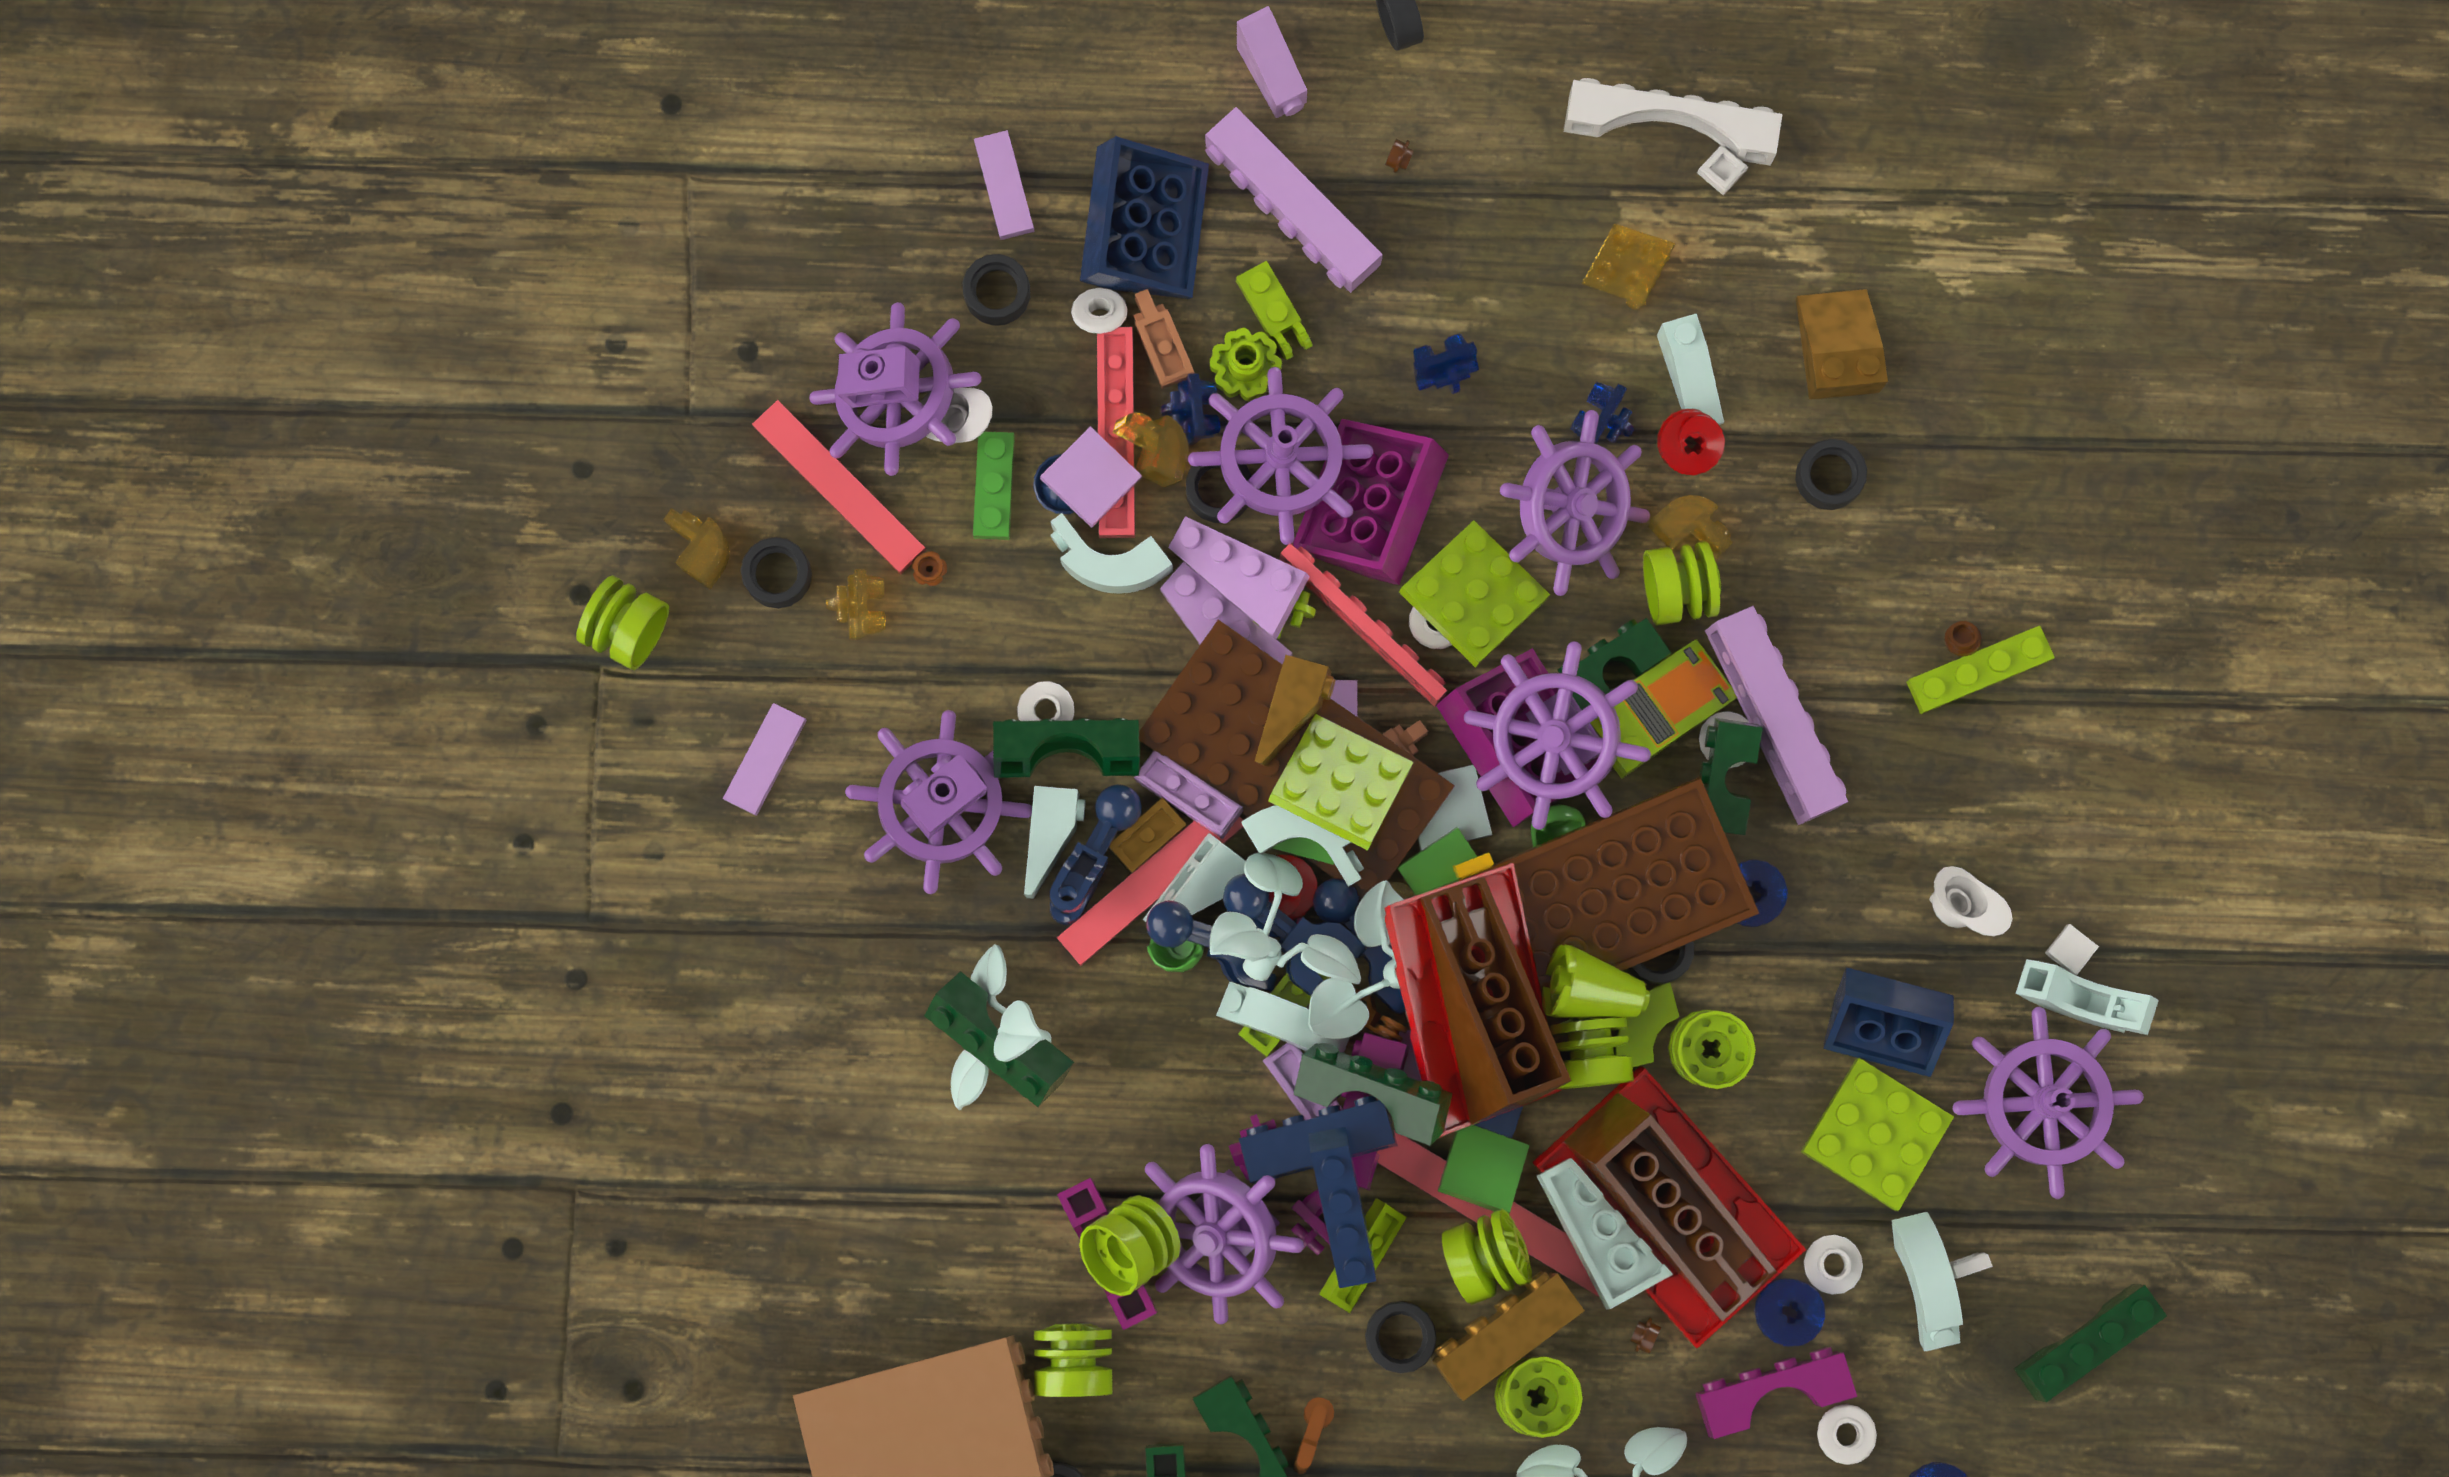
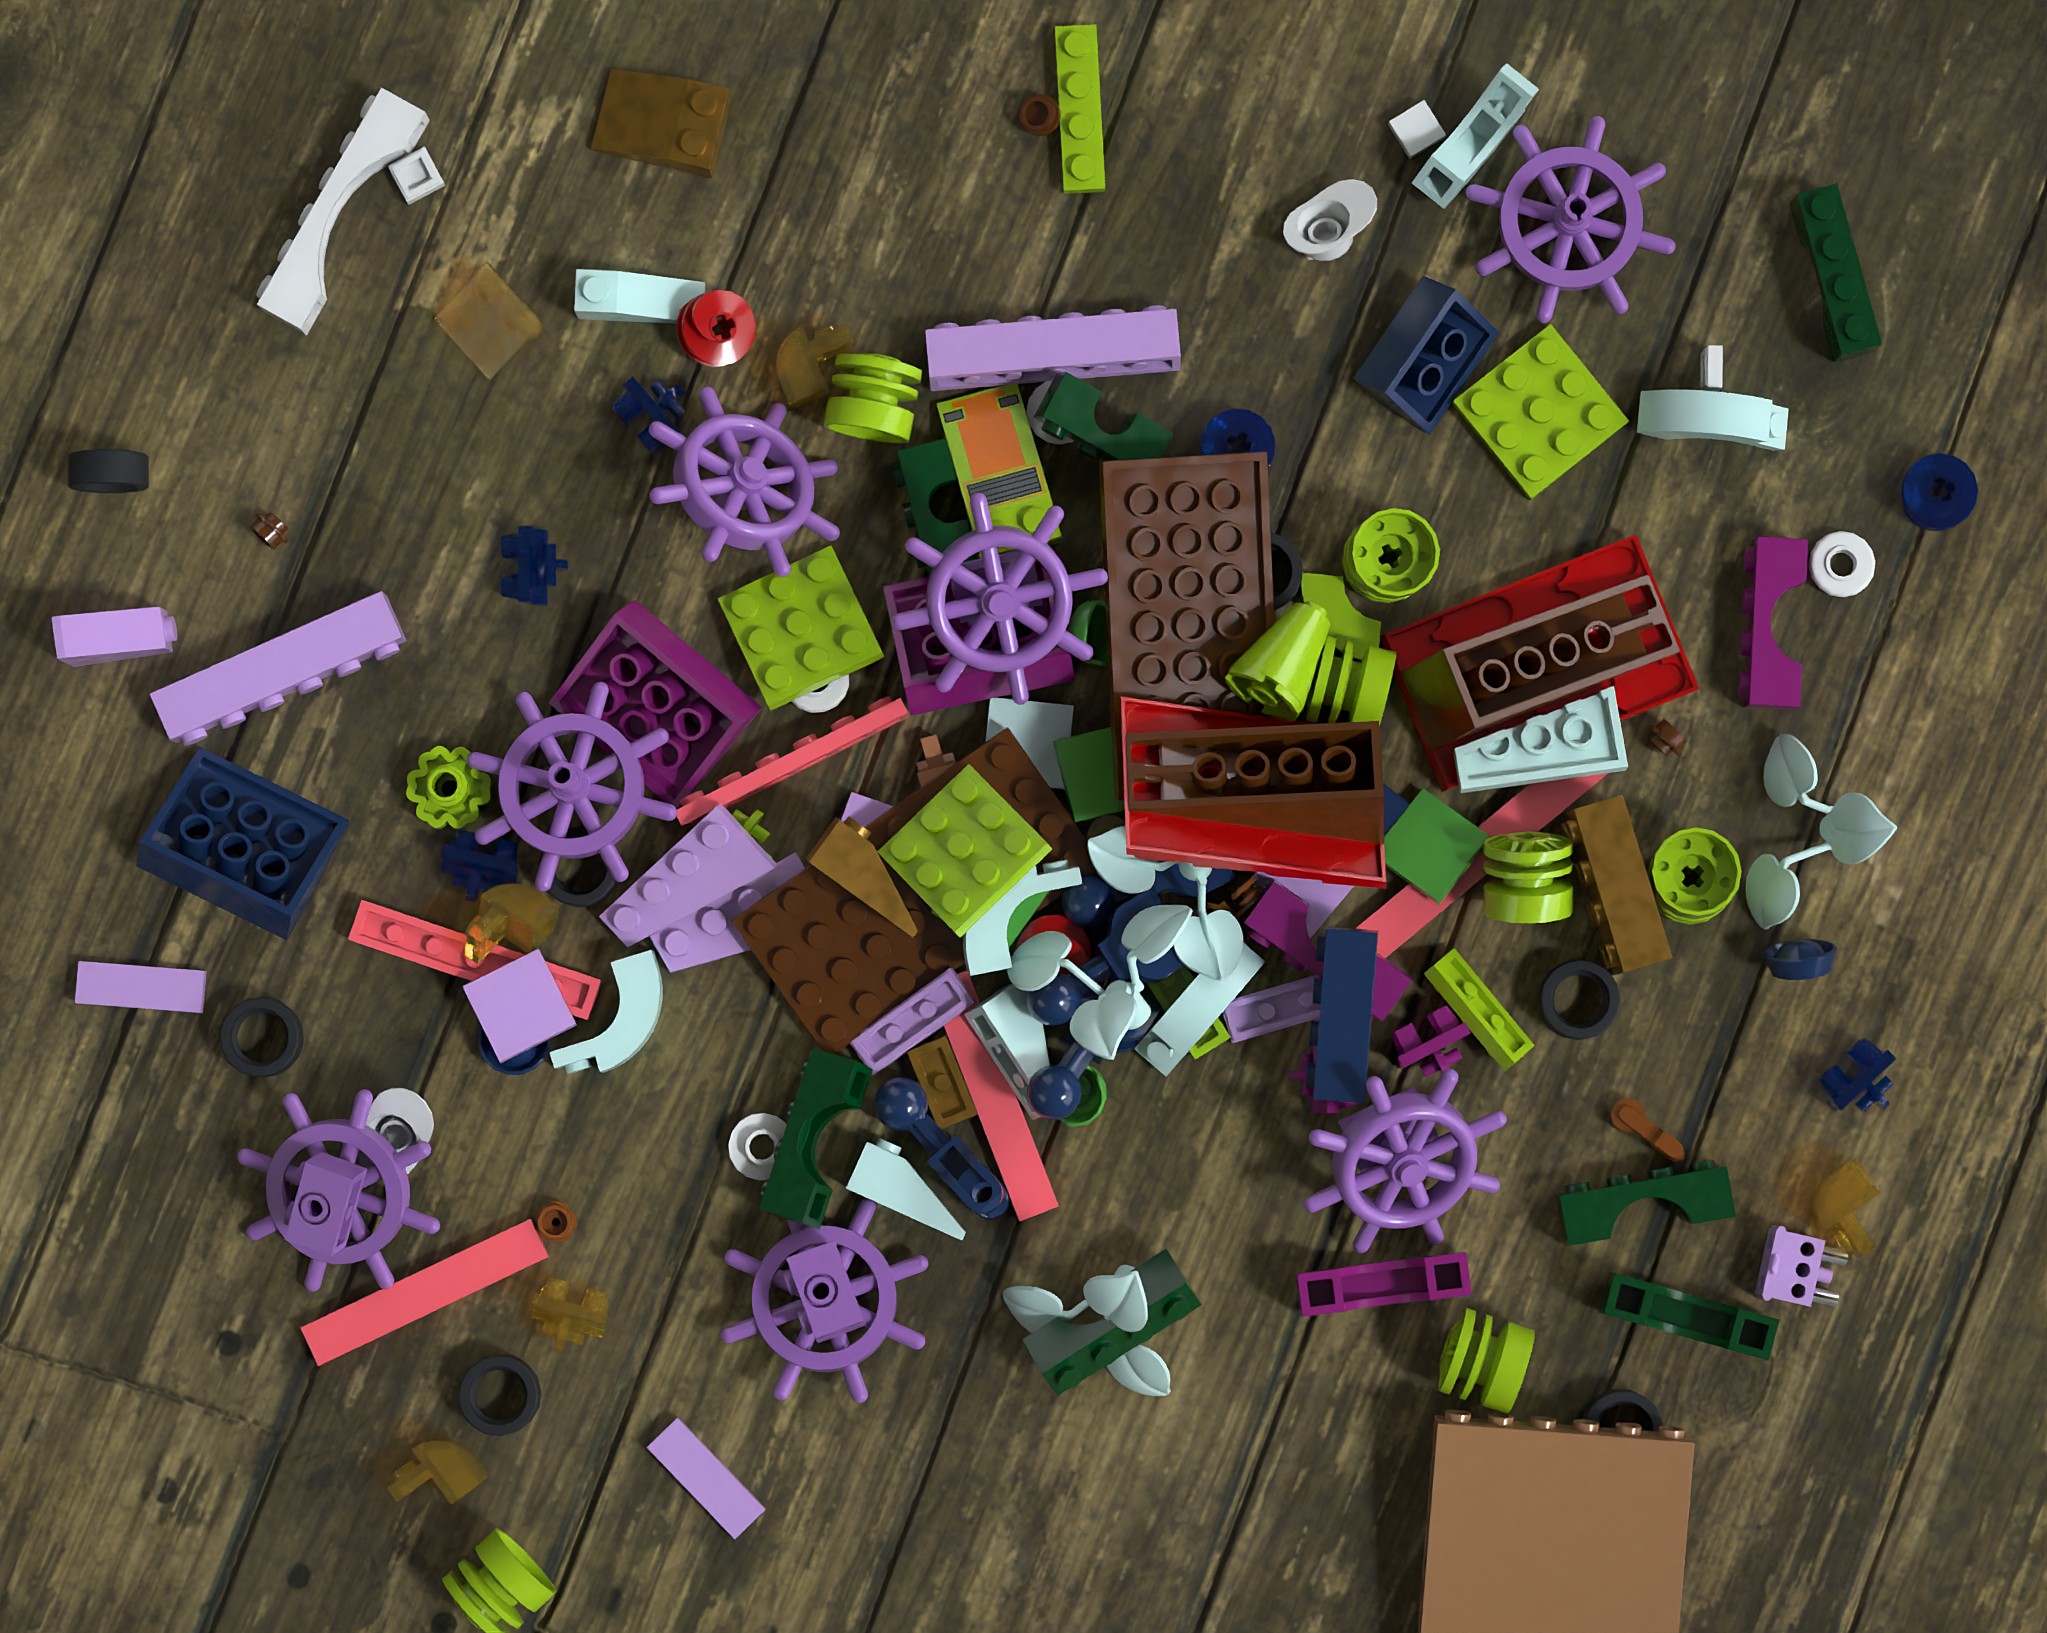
camera: 70 degrees left, 5 degrees up
bright green plate [973,432,1015,540] -> none
white piece [1071,288,1128,334] -> none
lime wheel [1079,1195,1181,1296] -> none
nougat hinge [1133,289,1195,389] -> none
lime hinge [1236,261,1313,360] -> none
arch [1293,1043,1453,1146] -> none
dark blue brick [1309,1127,1376,1288] -> none
yellow tile [1452,853,1494,879] -> none
clear blue piece [1754,1278,1826,1347] -> none
black tyre [1795,439,1867,510] -> none
white piece [1804,1235,1863,1295] -> none

